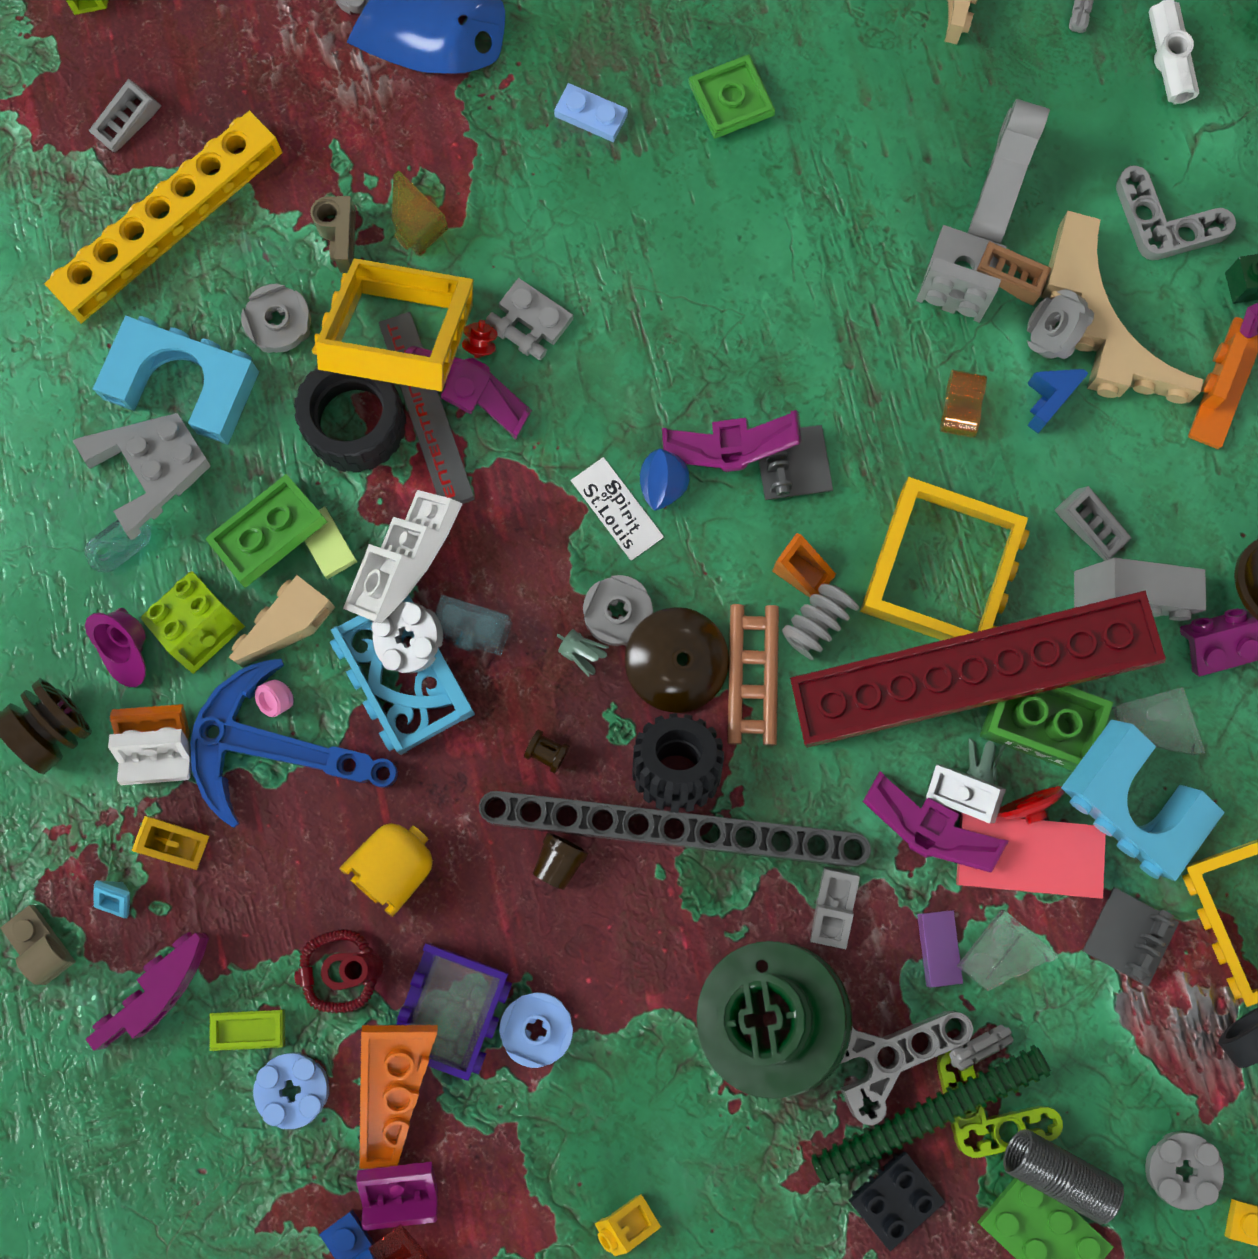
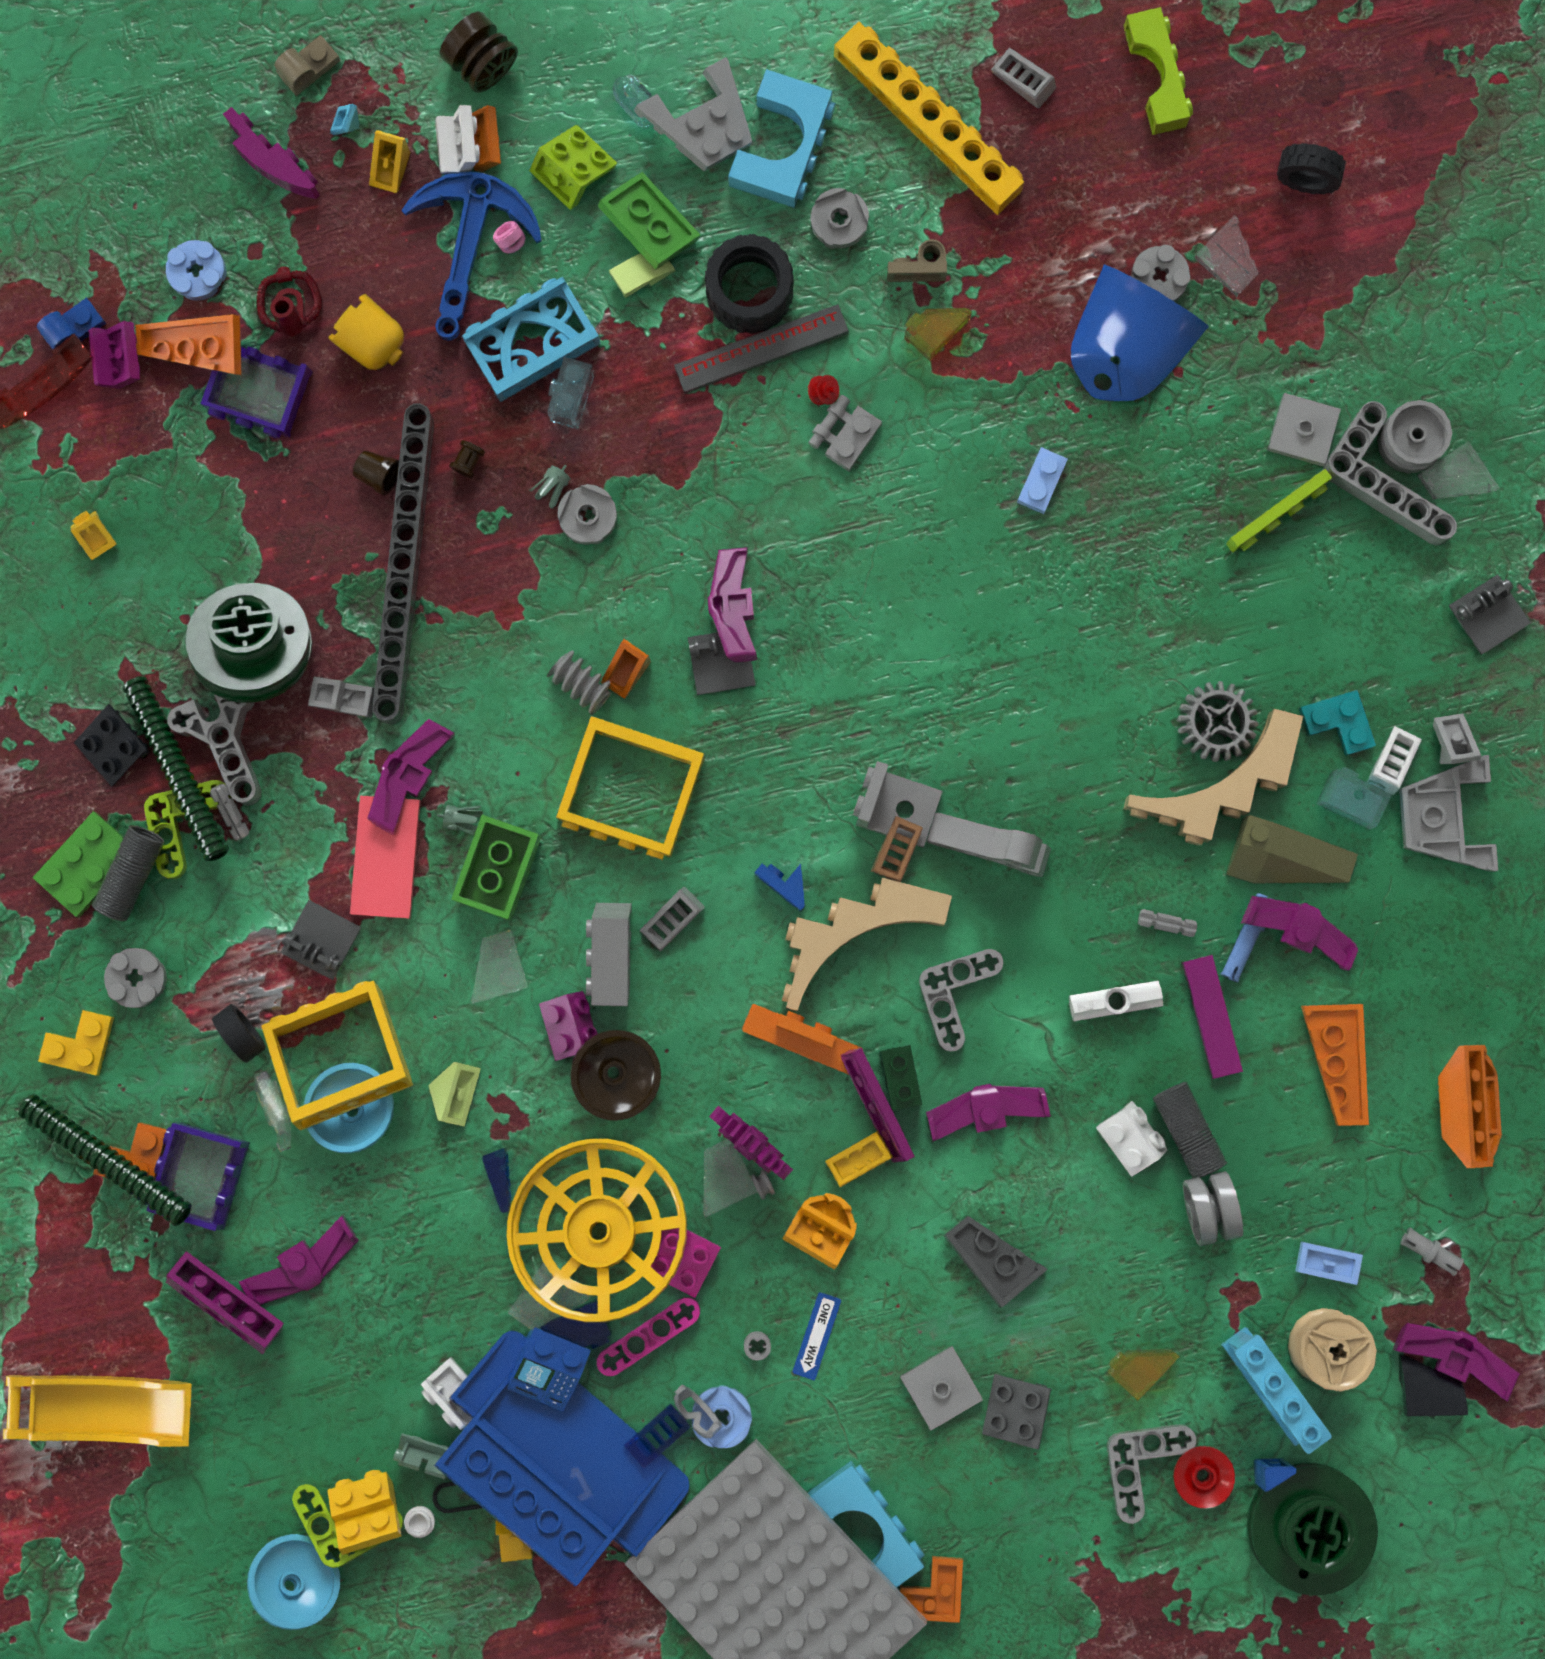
camera: 90 degrees right, 5 degrees up
magenta piece [85,608,146,687] -> none
lime tile [210,1009,285,1051] -> none
tan slope [229,575,335,667] -> none
yellow window [312,258,473,392] -> none
white slope [343,490,462,624] -> none
plate [371,602,443,673] -> none
magenta plate [405,345,532,439] -> none
light blue plate [499,992,573,1068] -> none
white sticker [570,457,664,561] -> none
dark brown dish [624,607,729,713] -> none
black tyre [632,713,724,813] -> none
blue piece [640,449,690,511] -> none
bright green plate [688,54,775,139] -> none
nougat bar [728,604,779,746] -> none
dark red plate [790,590,1166,748] -> none
medium lavender slope [917,910,963,988] -> none
plate [926,764,1006,823] -> none
clear orange axle [940,369,987,438] -> none
clear wing [957,910,1058,991] -> none
red dish [997,786,1065,824] -> none
light grey plate [1027,289,1094,359] -> none
medium azure arch [1061,719,1225,881] -> none

